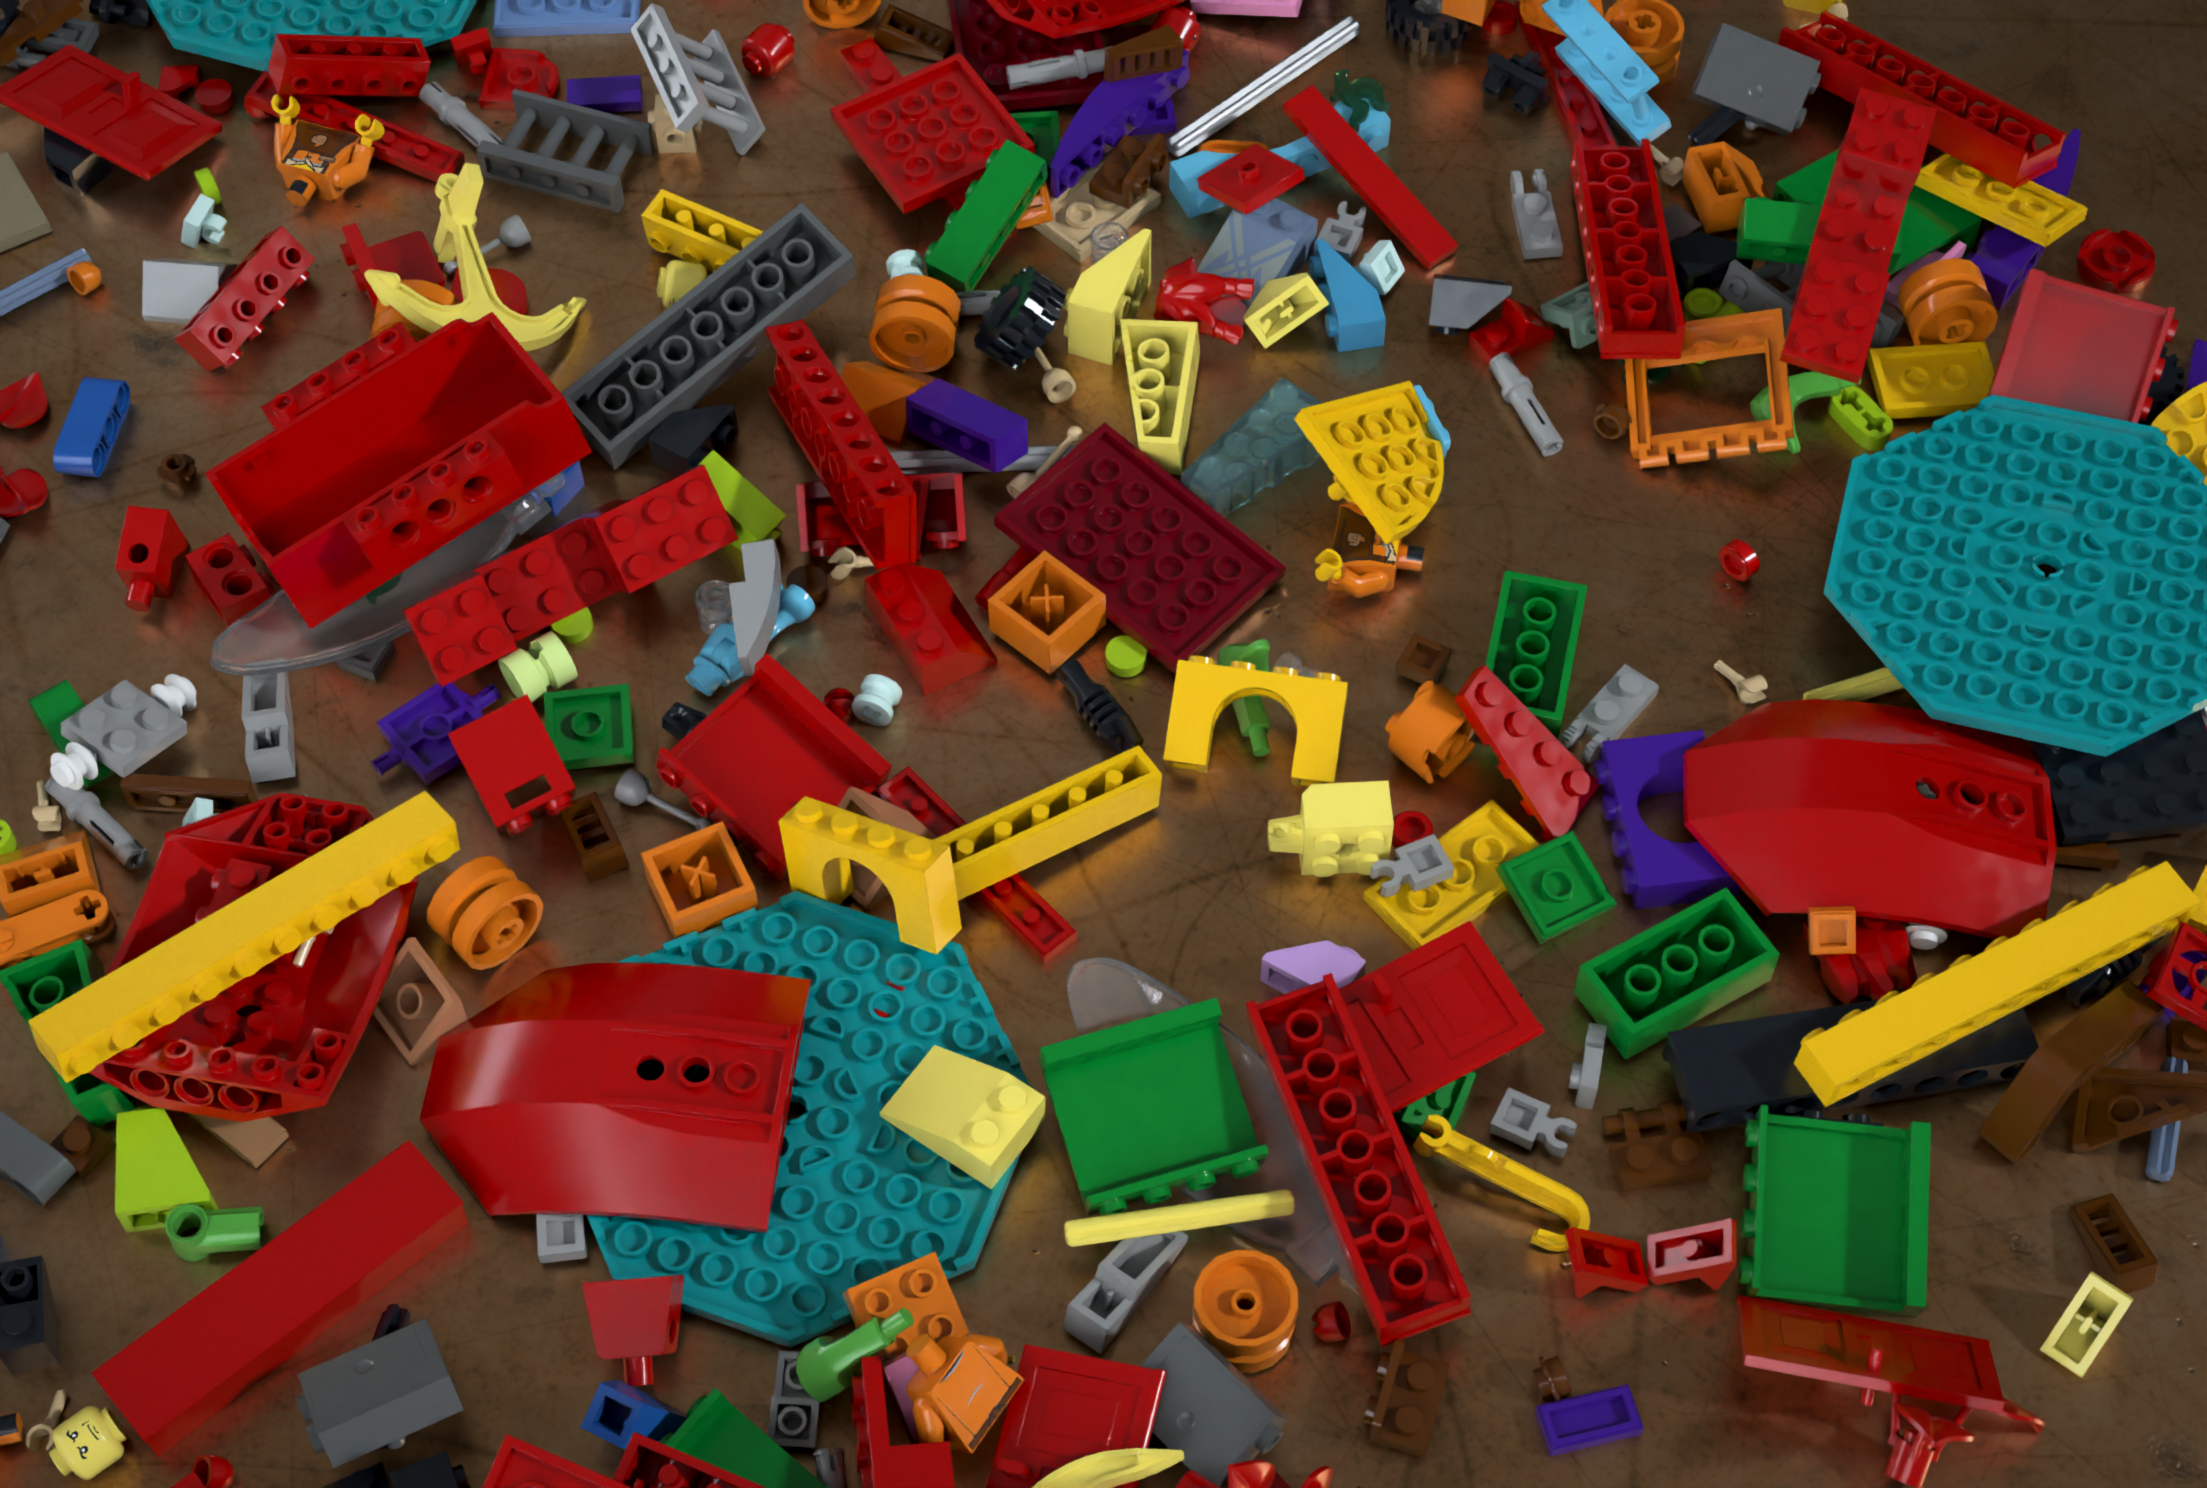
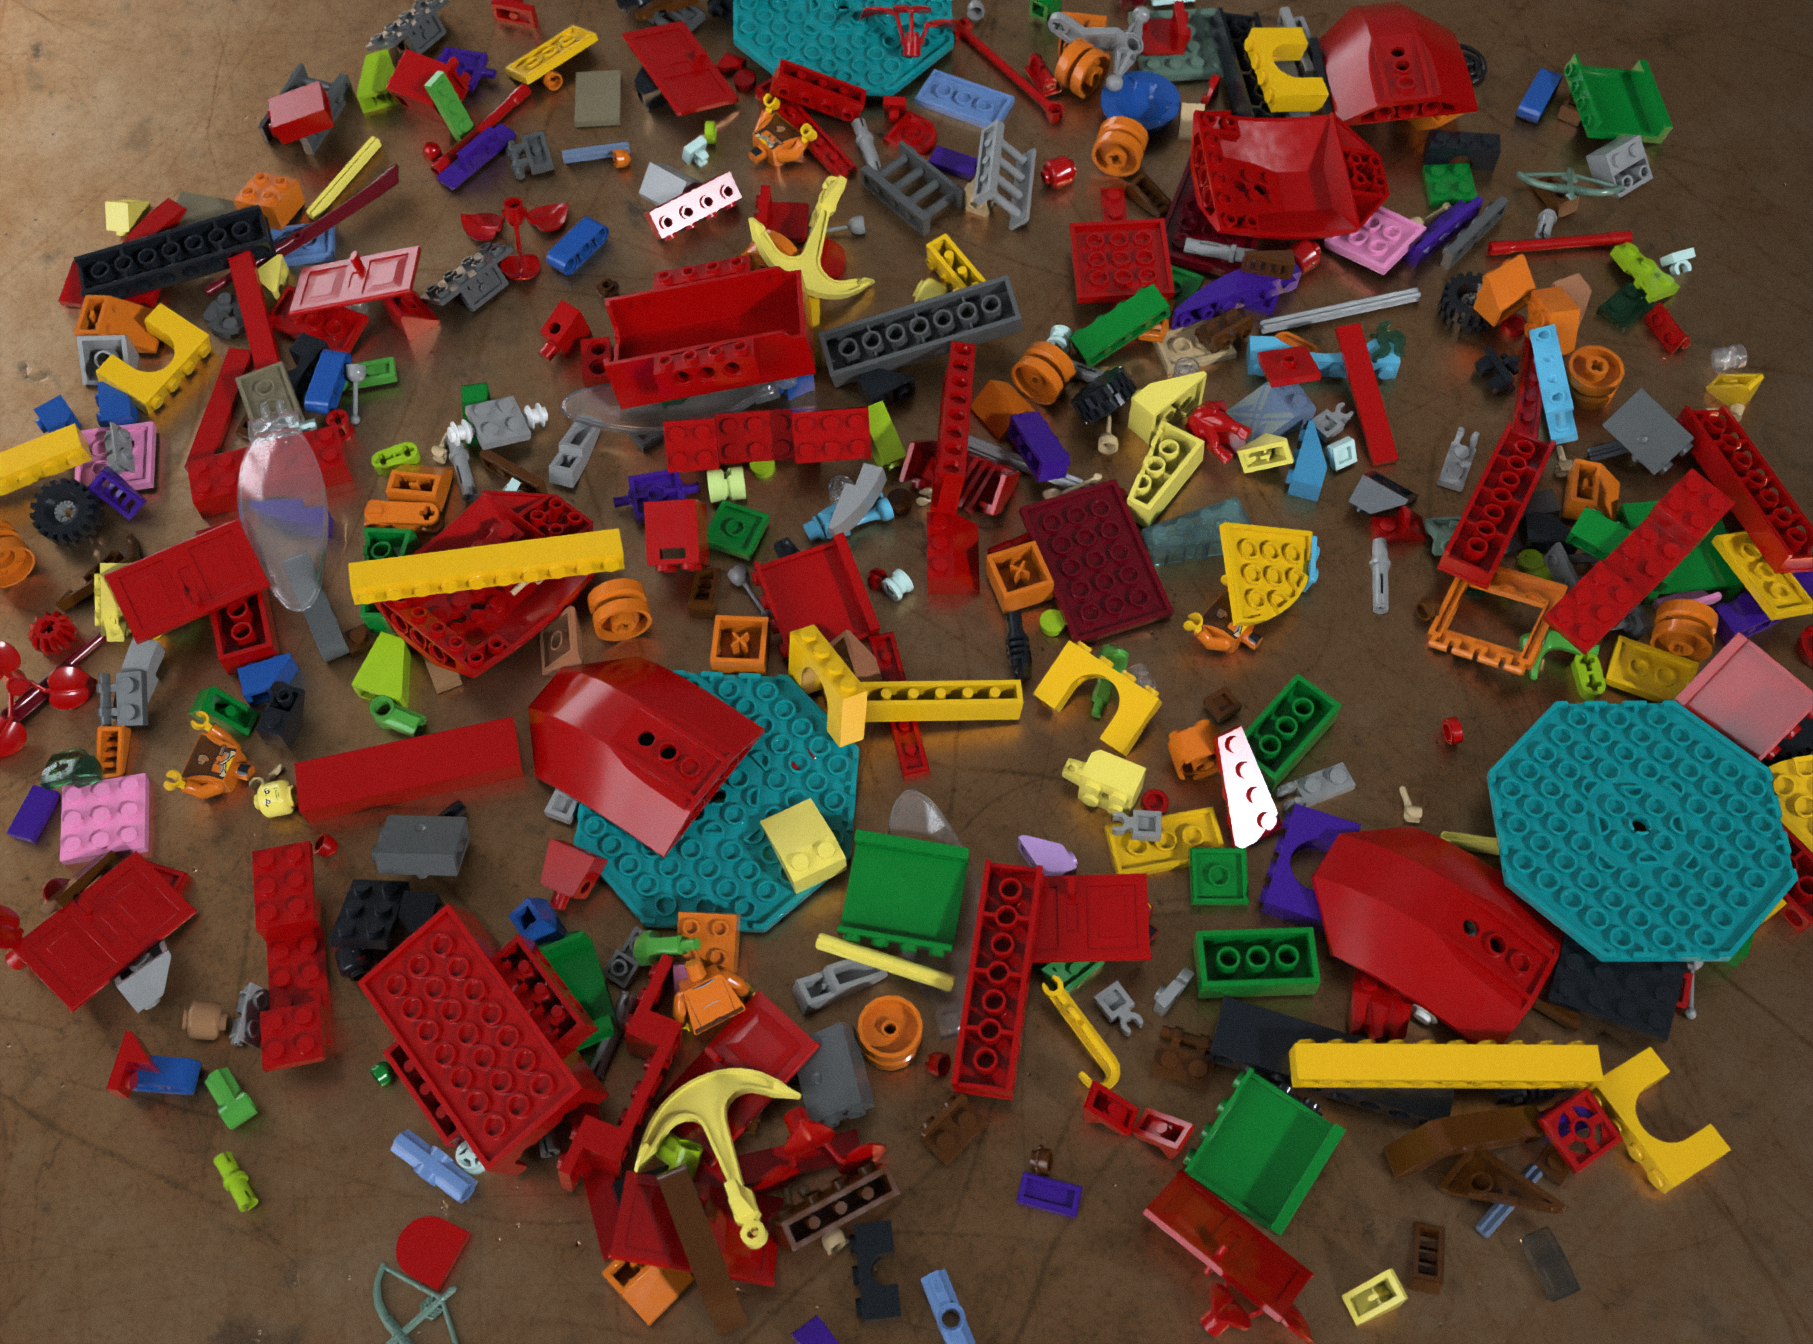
camera: 30 degrees right, 5 degrees up
orange tile [1808,906,1856,955] -> none

